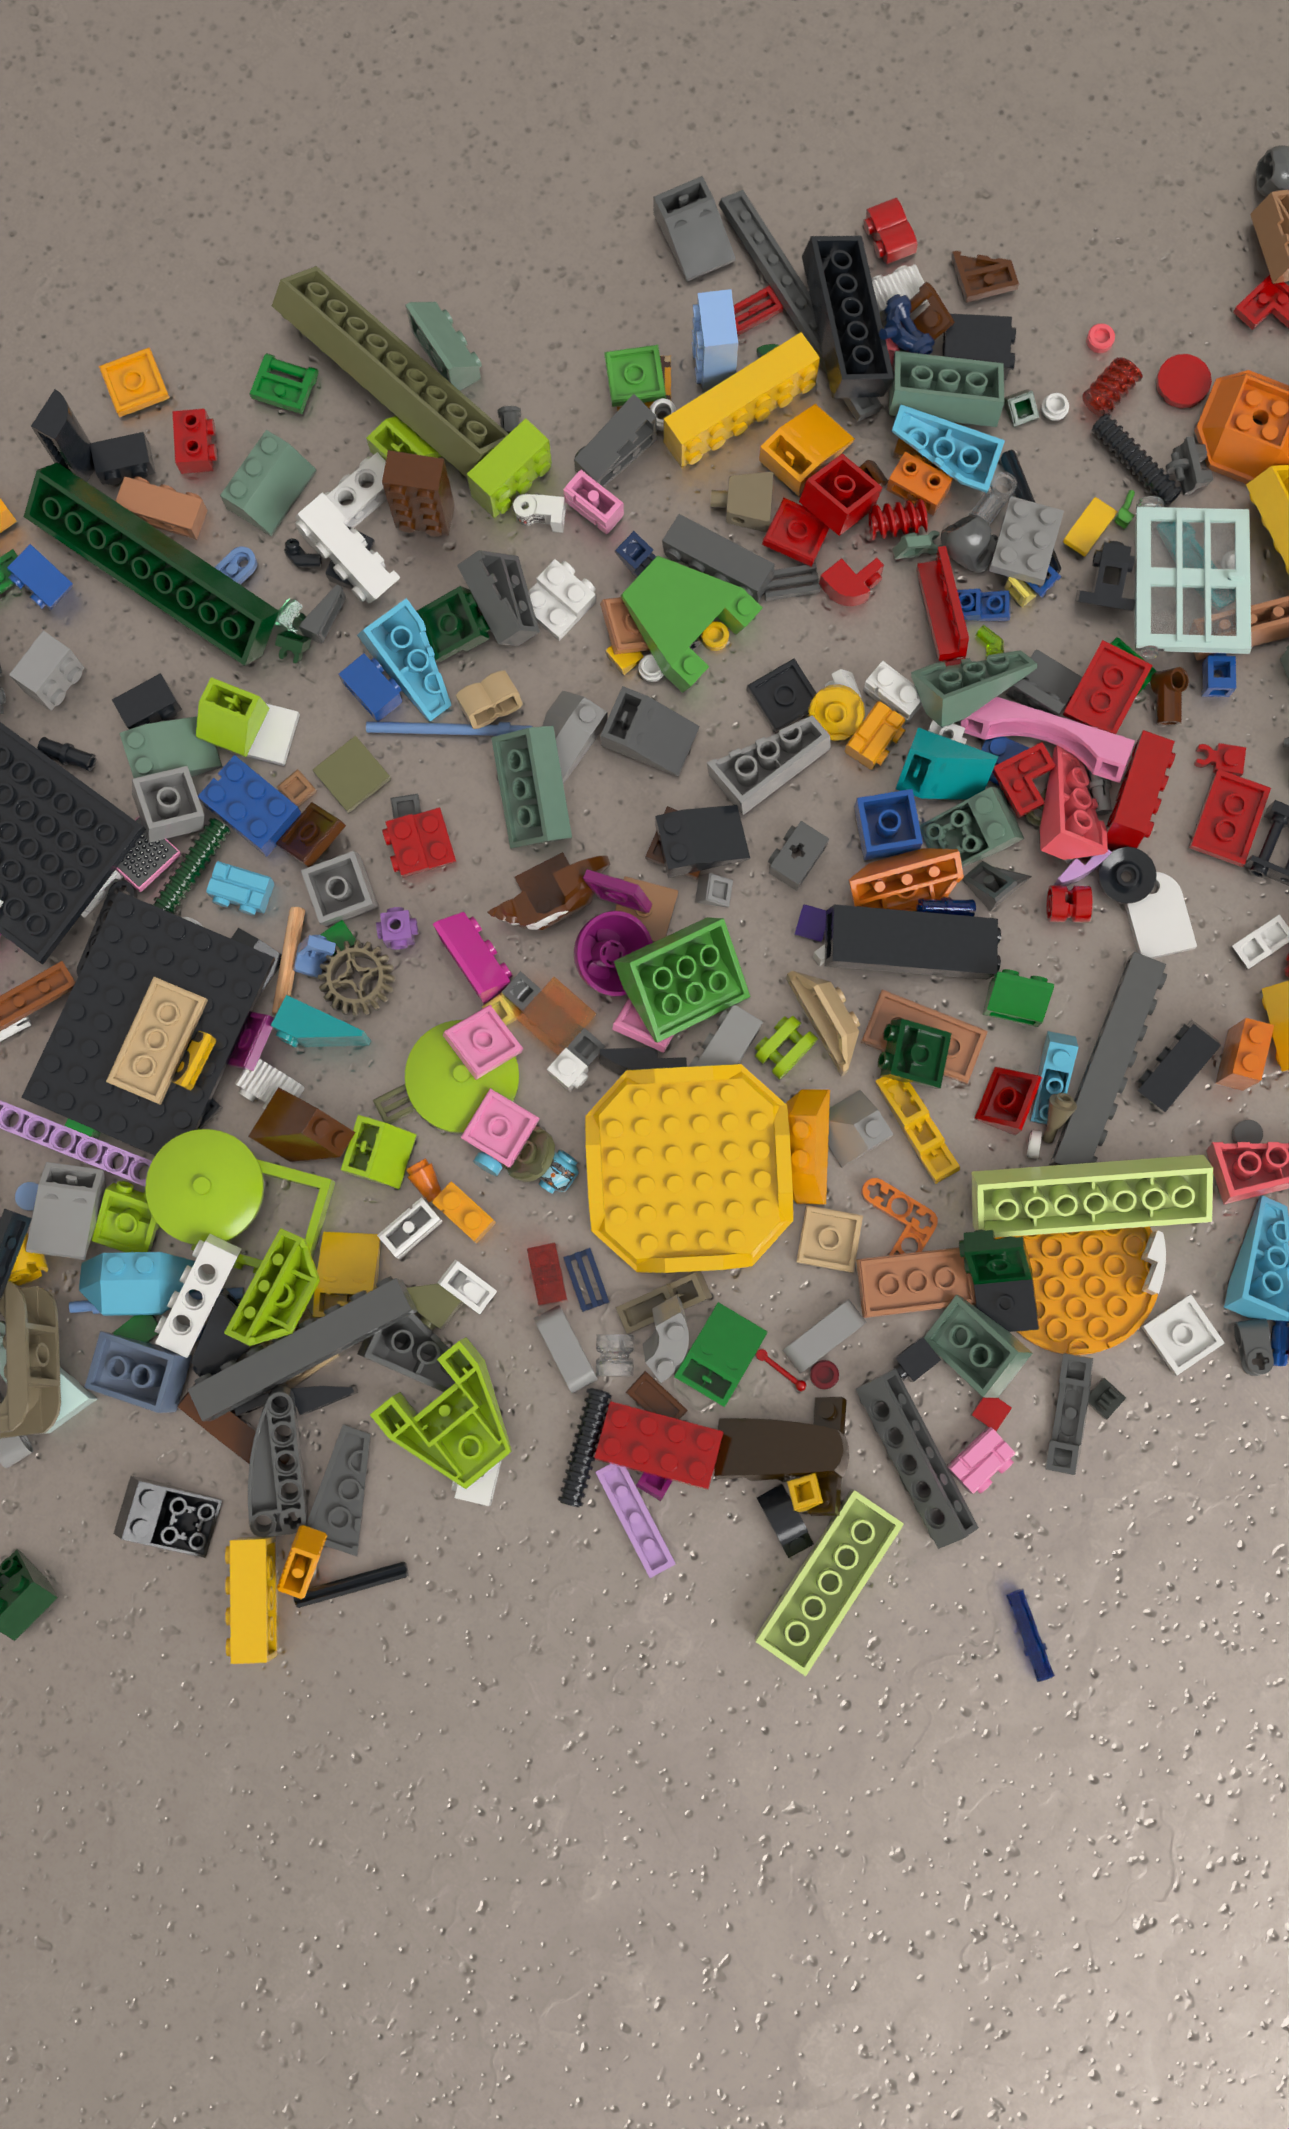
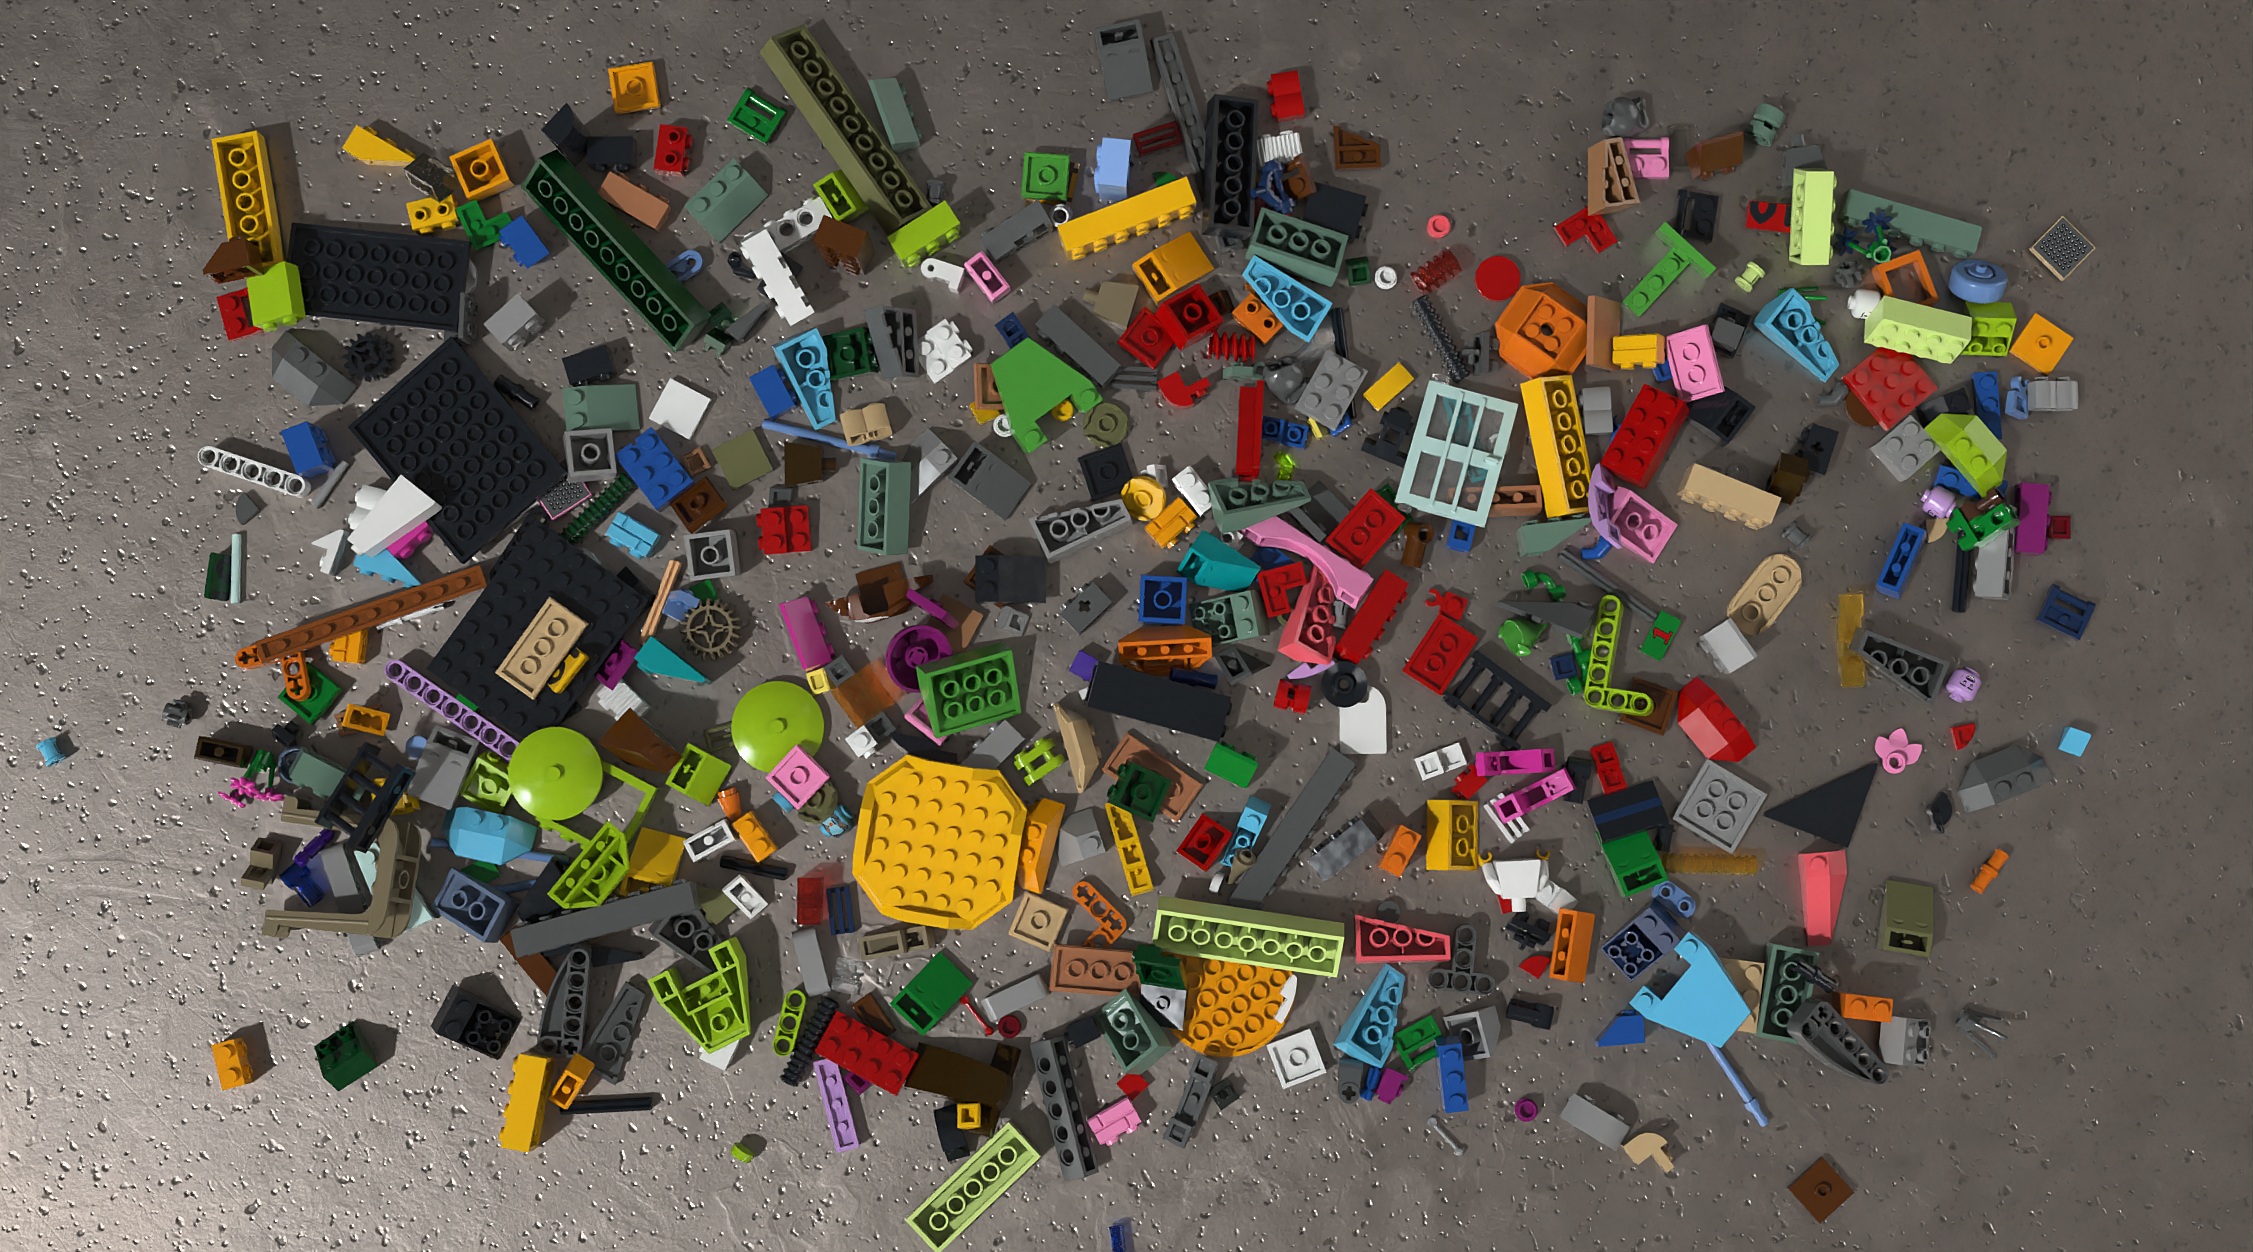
camera: 10 degrees right, 5 degrees up
white brick [154,1234,241,1358] -> none
lime slope [196,677,270,757] -> none
medium lavender brick [376,907,418,950] -> none
bright pink tile [443,1005,523,1080] -> none
light grey brick [643,1295,689,1383] -> none
bright green hand [1114,490,1135,529] -> none
none -> black axle [719,855,788,881]
none -> lime tile [730,1143,755,1163]
none -> lime beam [772,989,808,1056]
none -> dark brown torso [784,442,837,488]
none -> olive tile [1083,402,1129,448]

